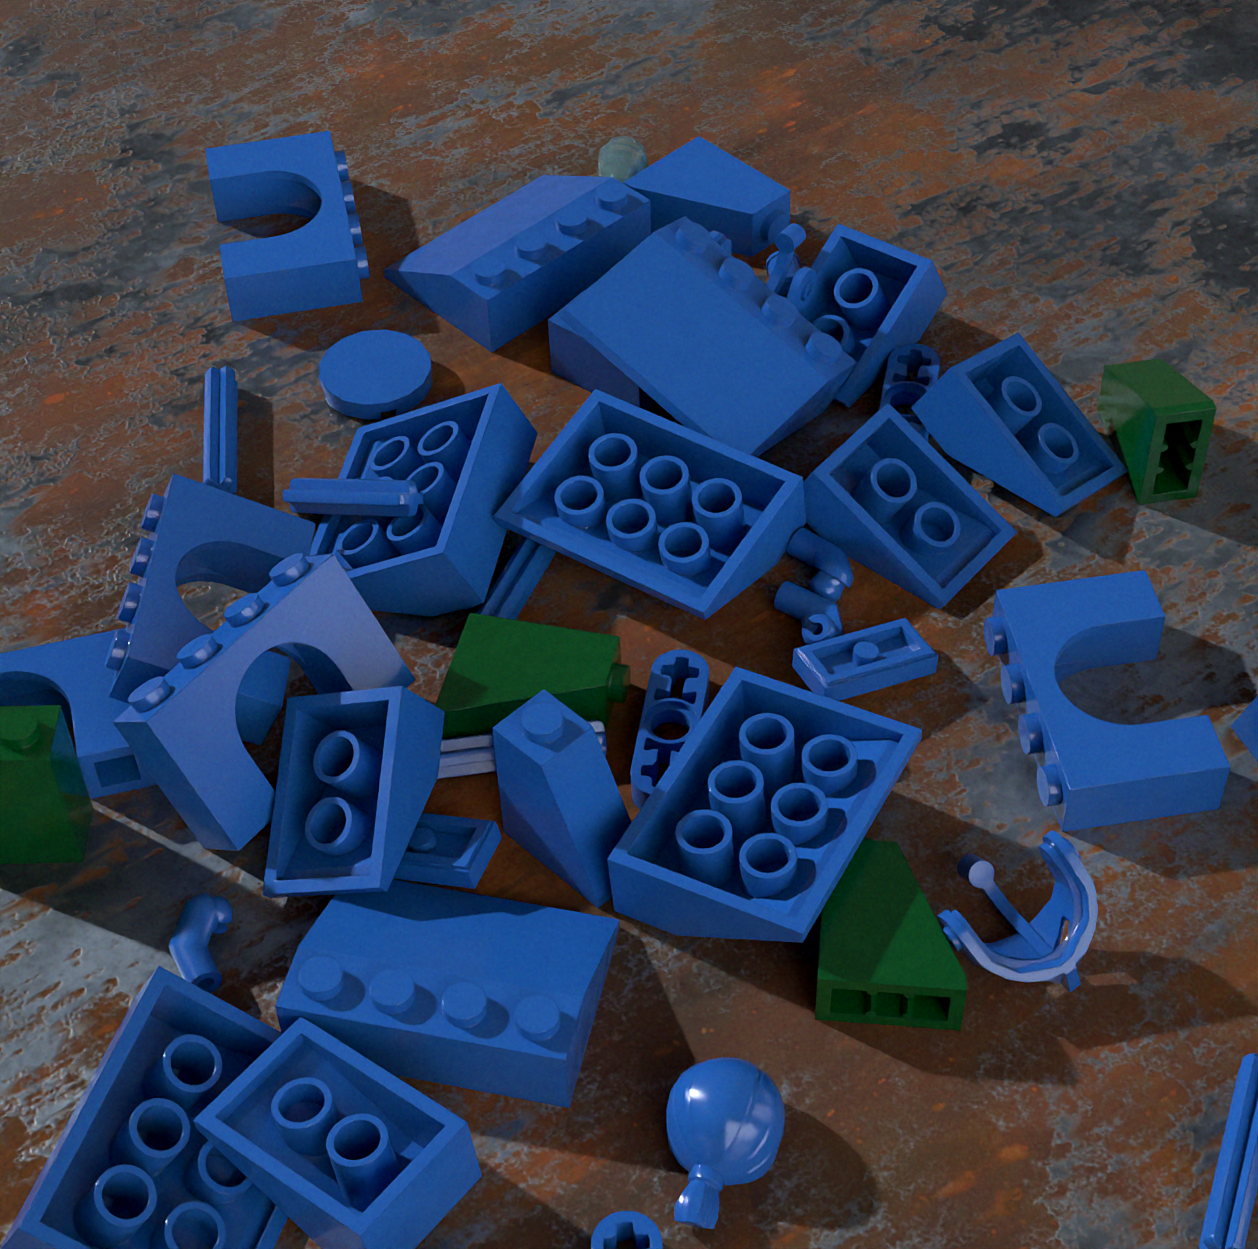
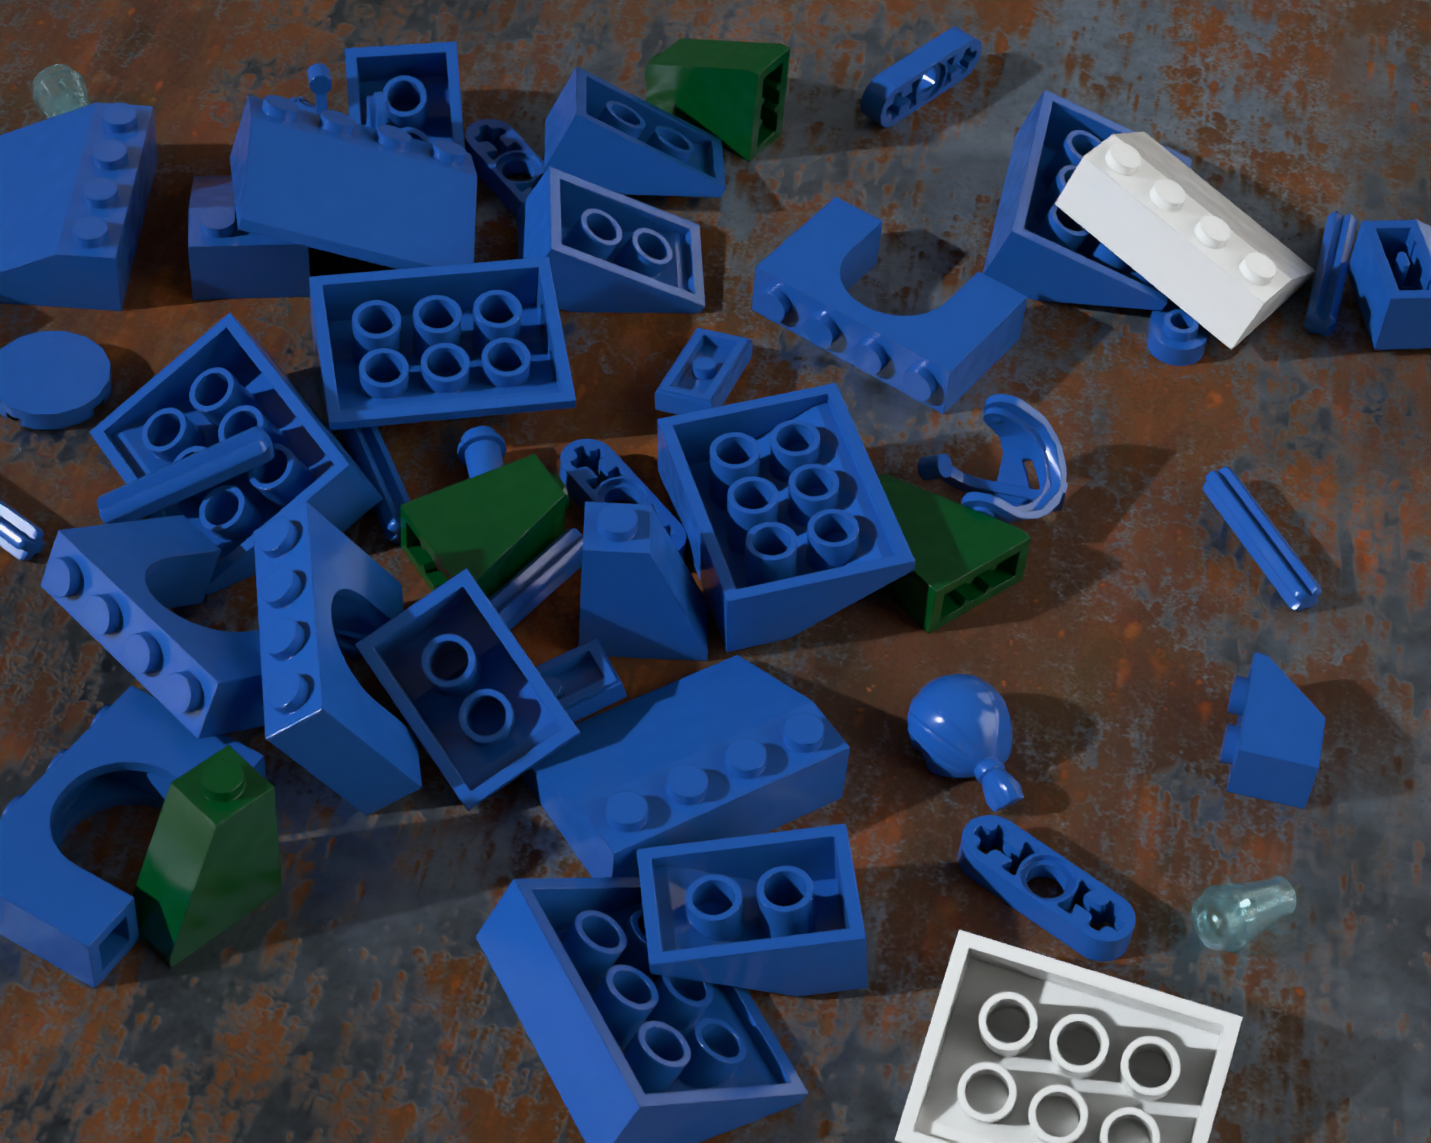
camera: 50 degrees left, 0 degrees up
blue arm [169,892,233,993] -> none
blue slope [623,136,791,257] -> none
blue arm [774,580,844,645] -> none
blue arm [787,527,854,602] -> none
none -> blue pin [457,426,507,478]

